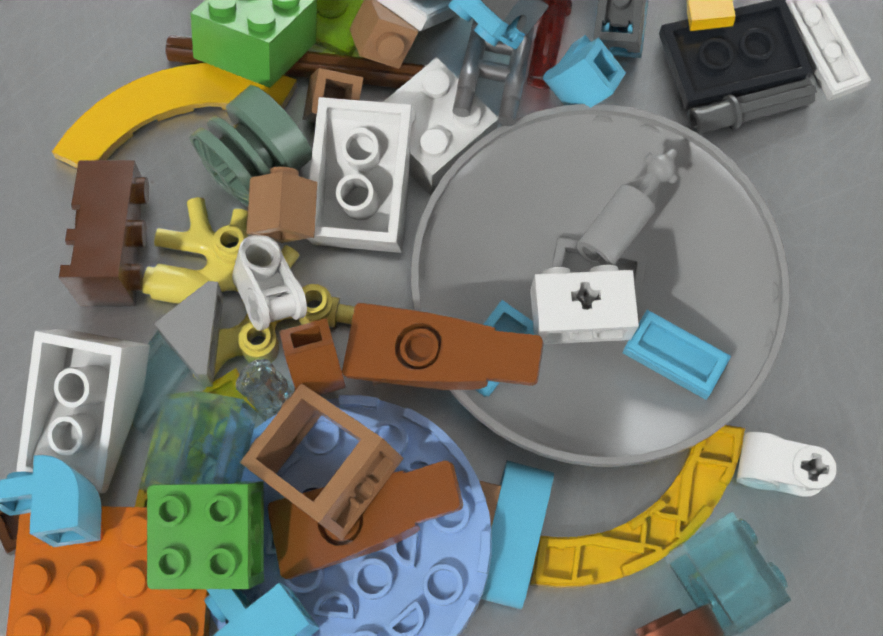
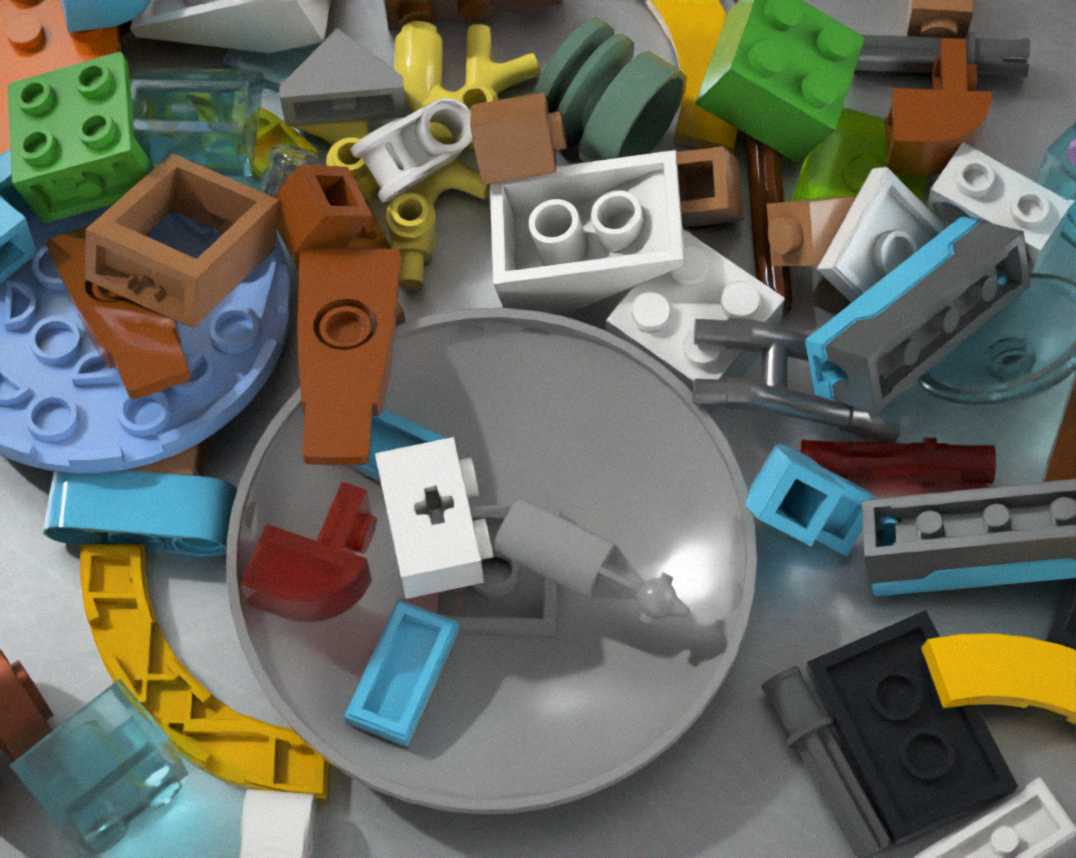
camera: 90 degrees right, 5 degrees down
none -> clear red brick [240,481,377,622]

